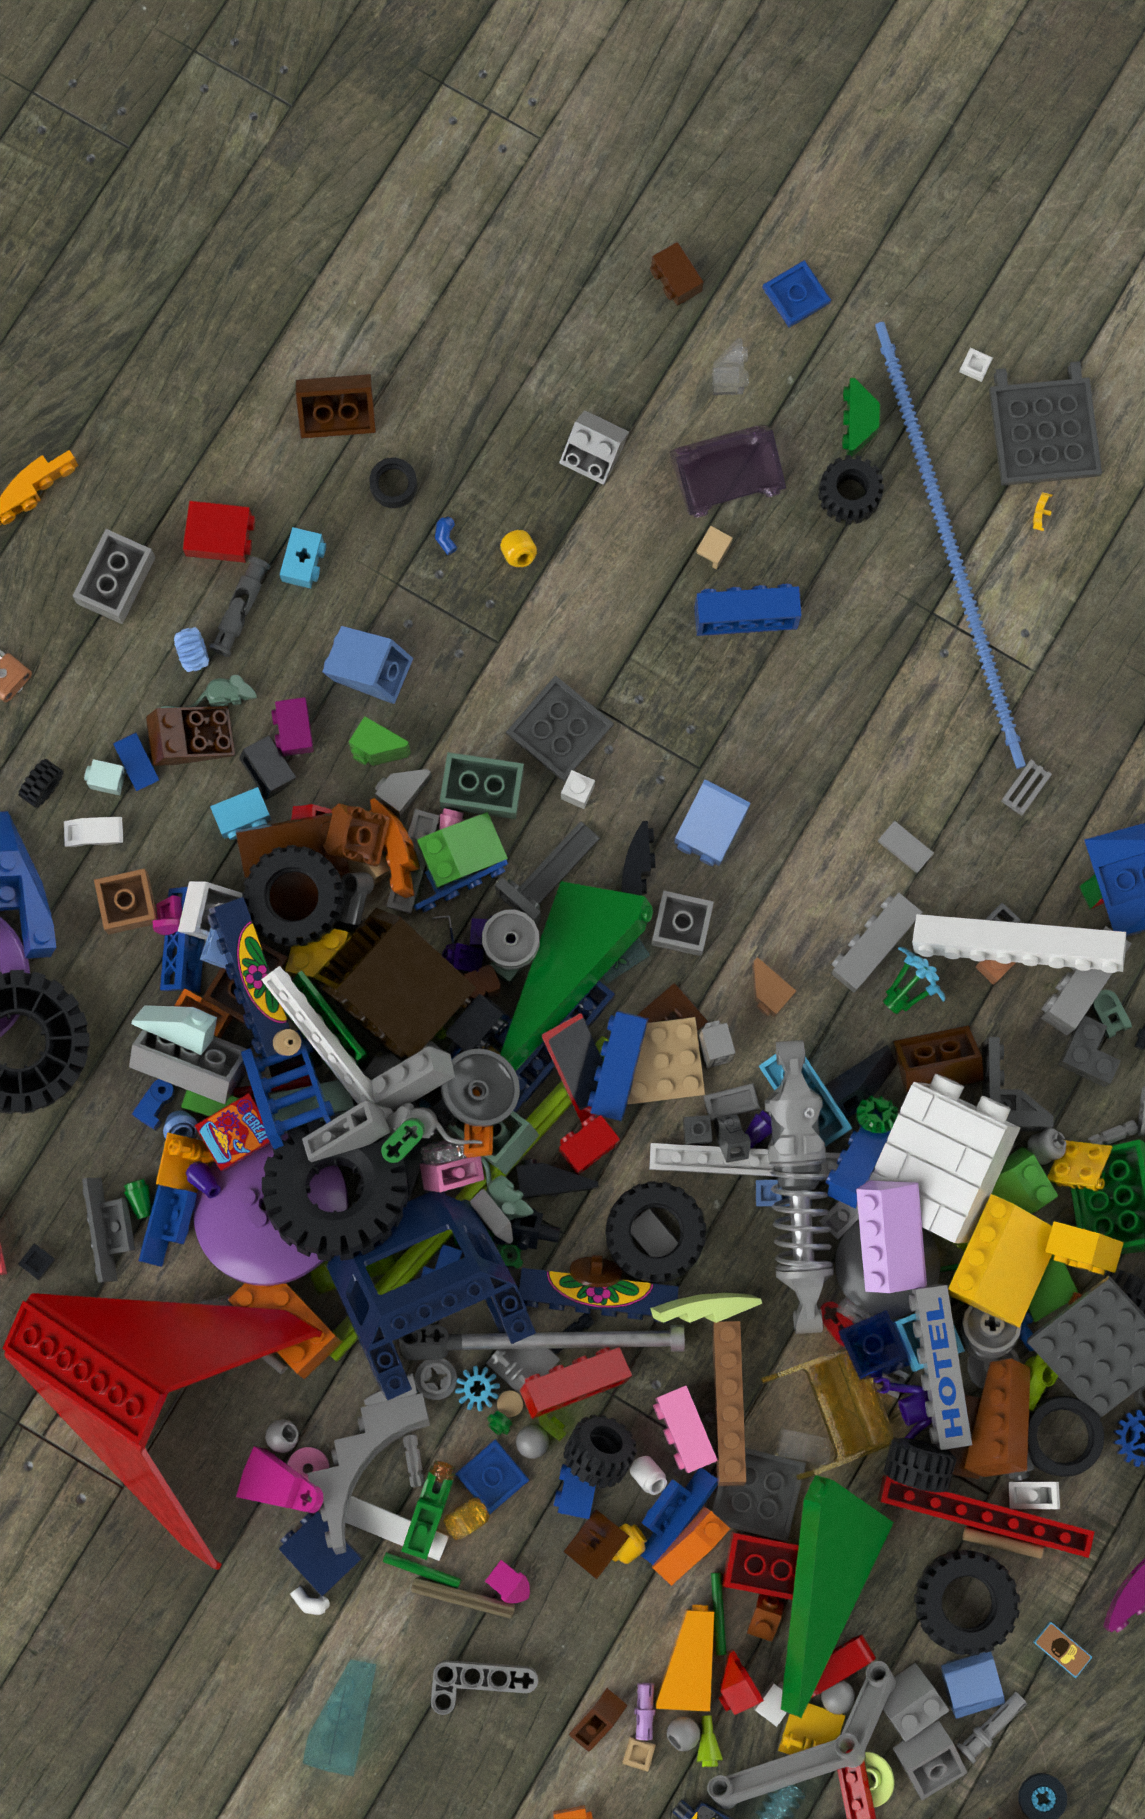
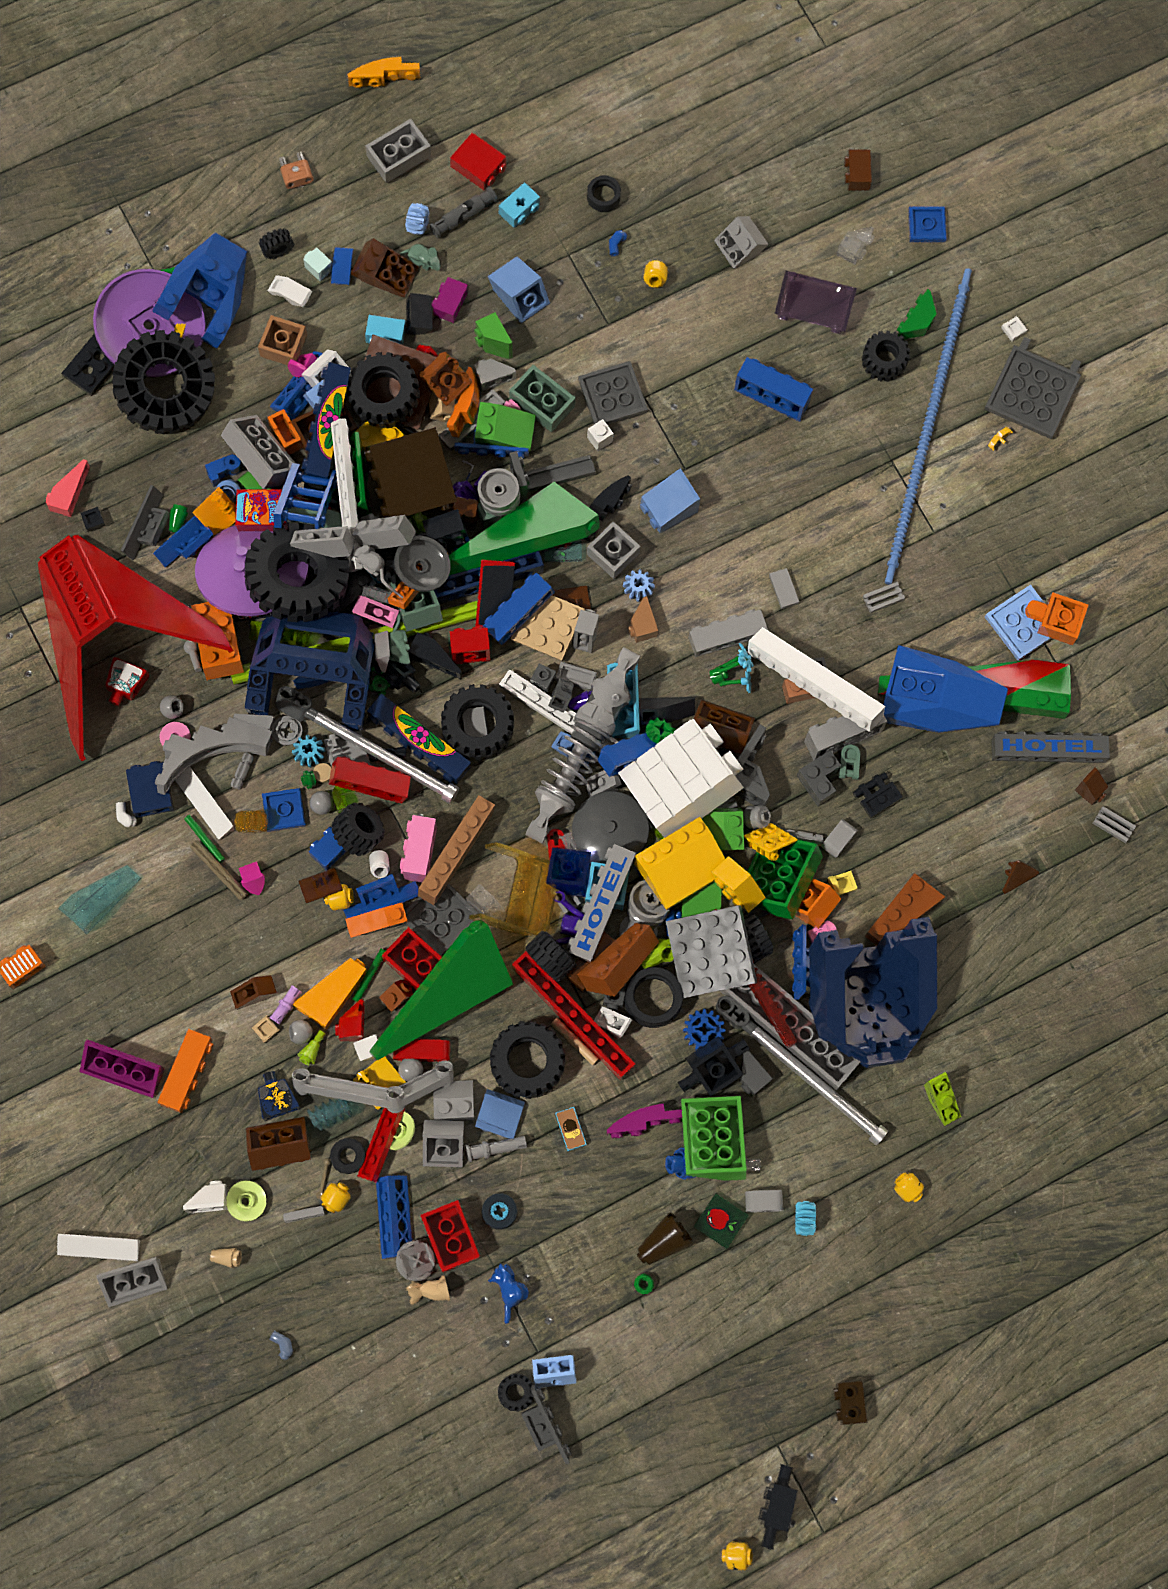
camera: 30 degrees right, 5 degrees down
light aqua slope [131,1005,217,1055] -> none
dark purple cone [186,1161,221,1198] -> none
dark pink piece [236,1446,324,1513] -> none
tan tile [273,1029,301,1056] -> none
reddish brown slope [296,374,376,439] -> none
dark grey piece [339,872,374,925] -> none
green beam [381,1118,425,1163] -> none
green plate [401,1461,455,1560] -> none
light grey beam [431,1660,538,1715] -> none
reddish brown piece [569,1255,622,1287] -> none
yellowish green slope [650,1293,762,1323] -> none
tan panel [697,526,733,570] -> none
lavender slope [856,1180,927,1293] -> none
none -> torso [105,657,149,706]
none -> light blue gear [623,569,655,602]

